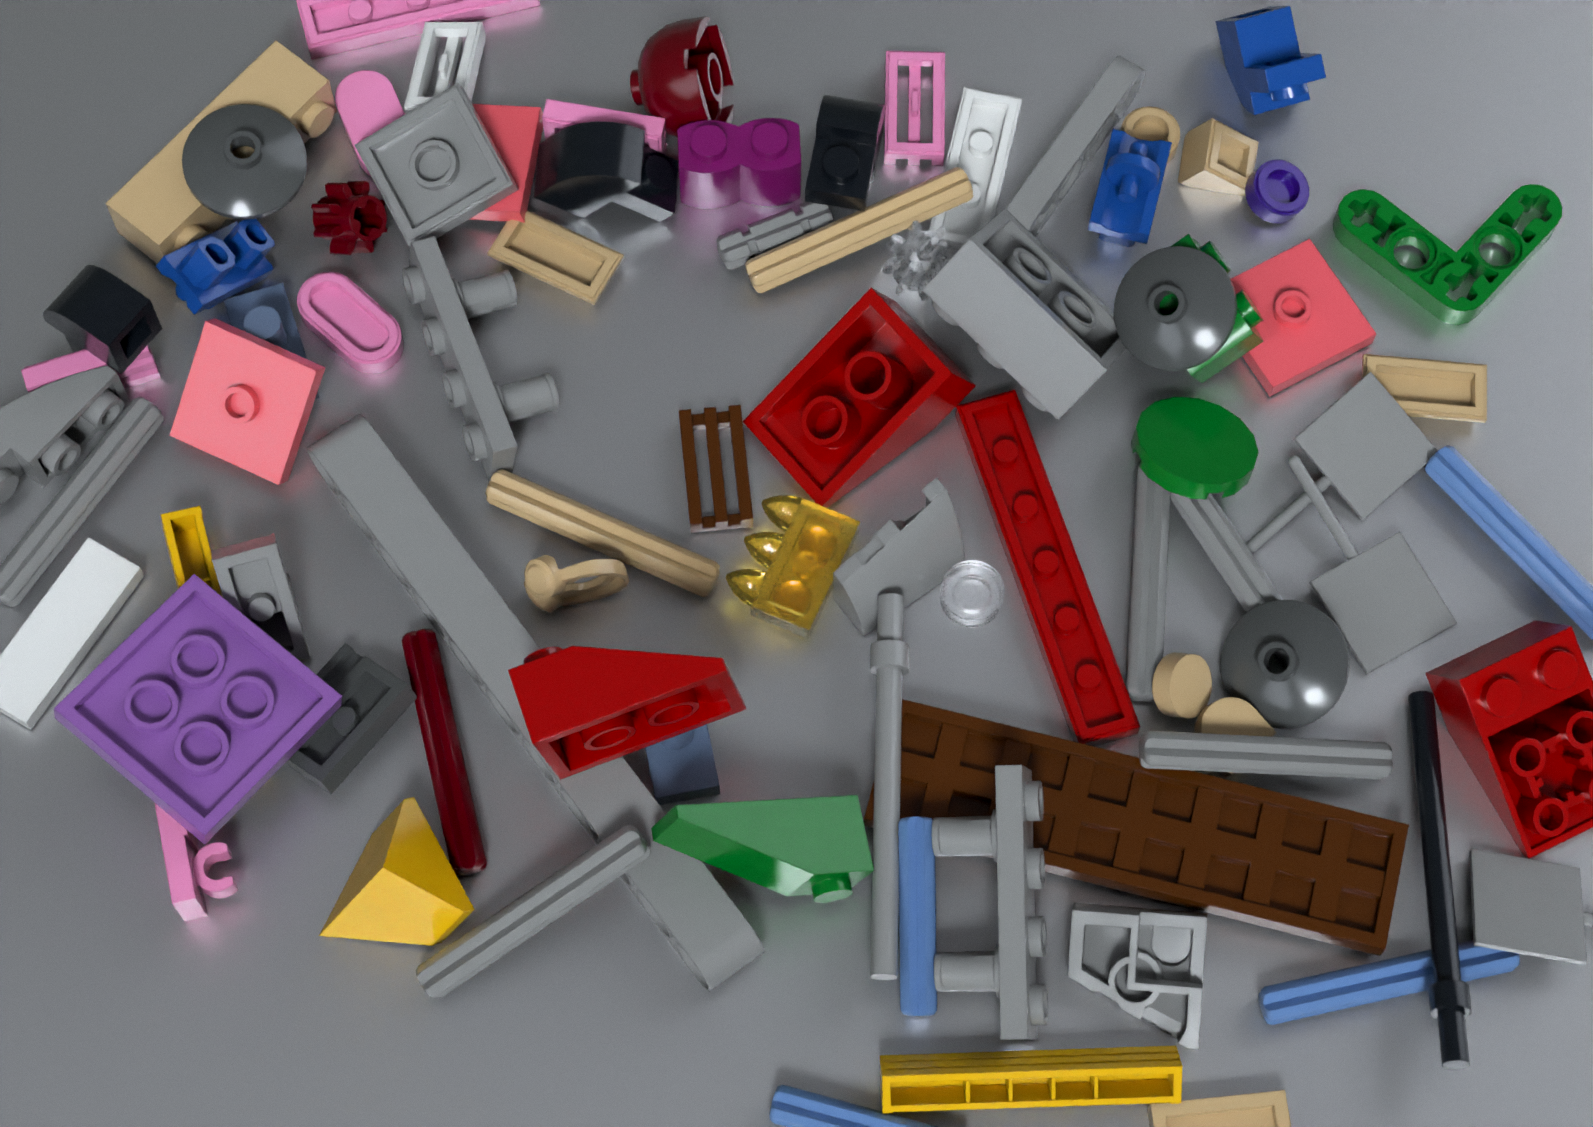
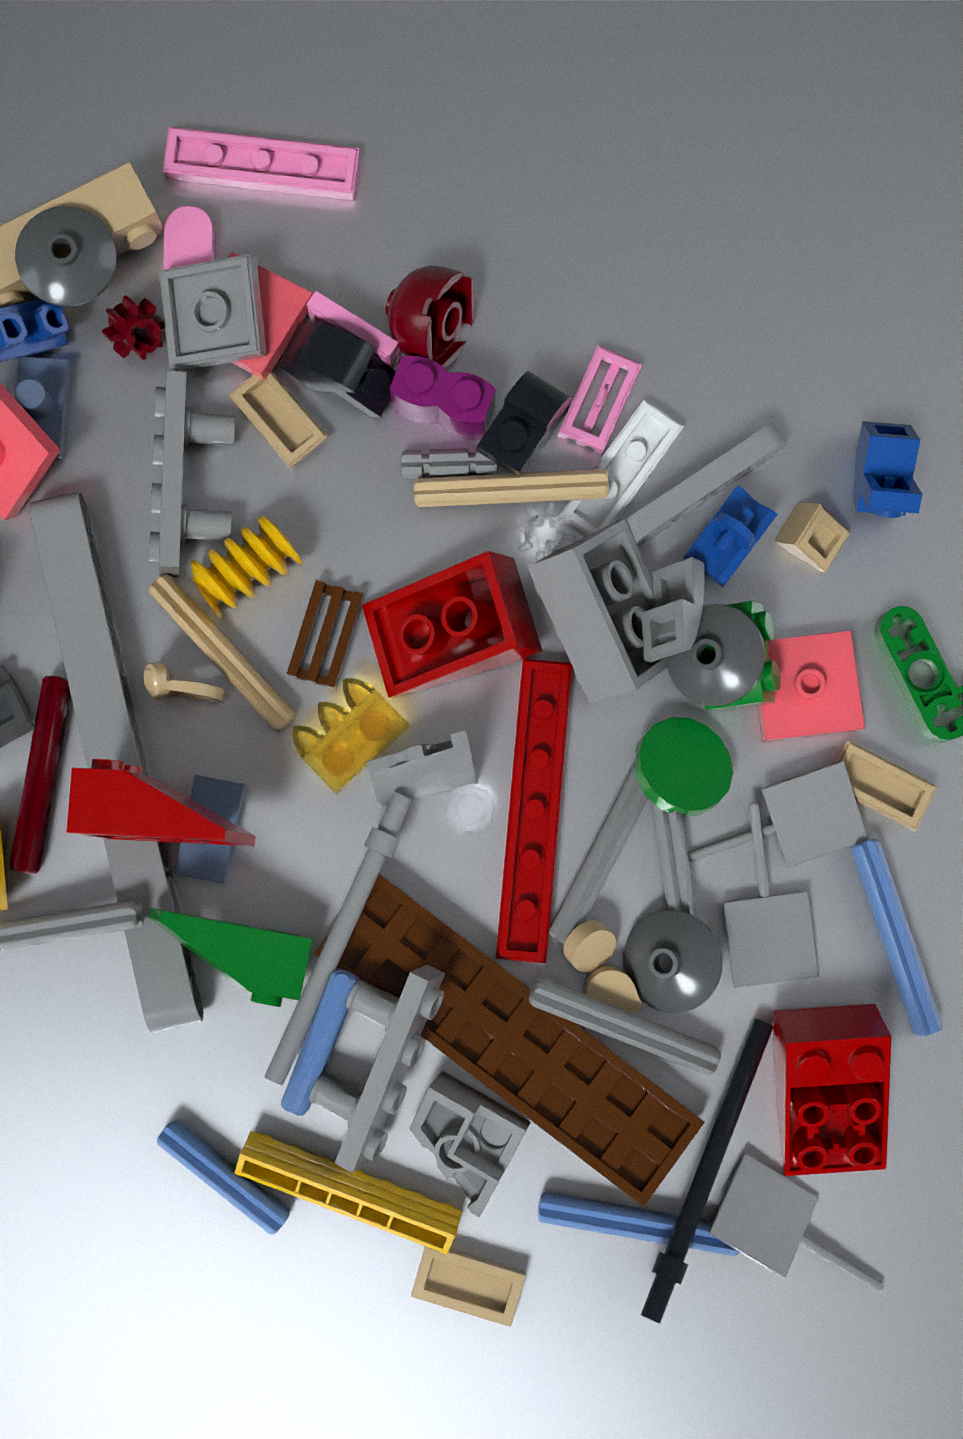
camera: 20 degrees right, 15 degrees up
bright pink tile [297,272,404,374] -> none
white tile [404,22,486,114] -> none
tan tile [1120,106,1180,163] -> none
dark purple tile [1245,159,1309,224] -> none
none -> yellow piece [190,515,303,619]
none -> light grey slope [642,557,705,663]

